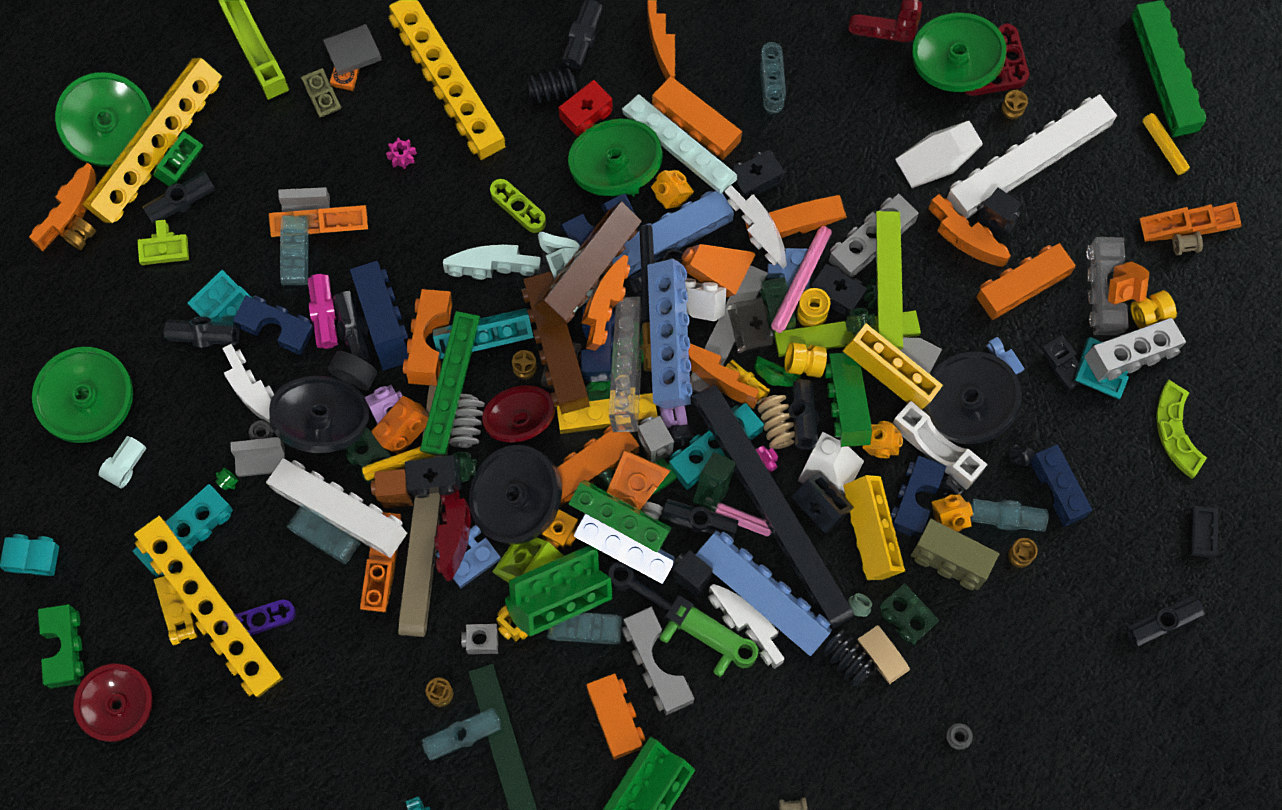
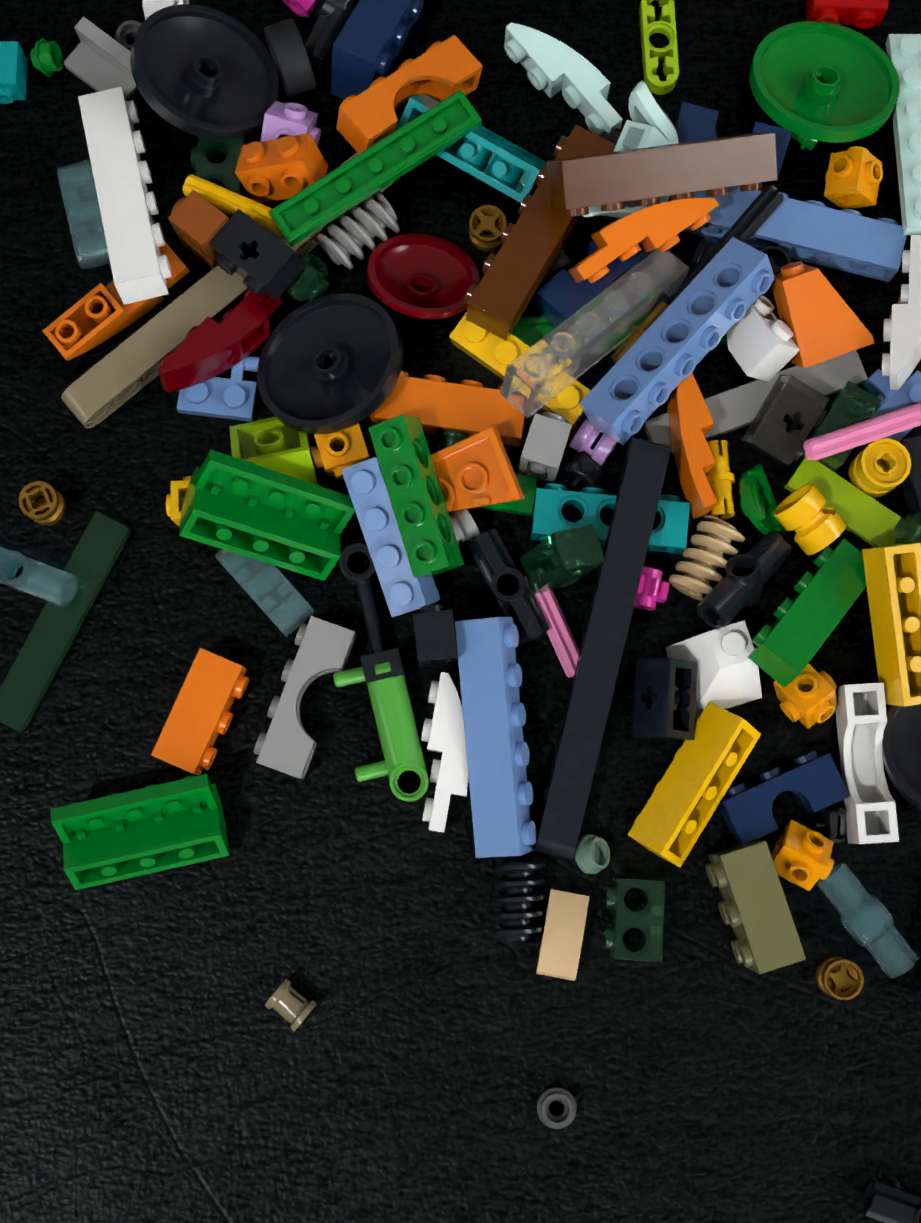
camera: 45 degrees right, 10 degrees up
light grey brick [462,624,498,654] -> none

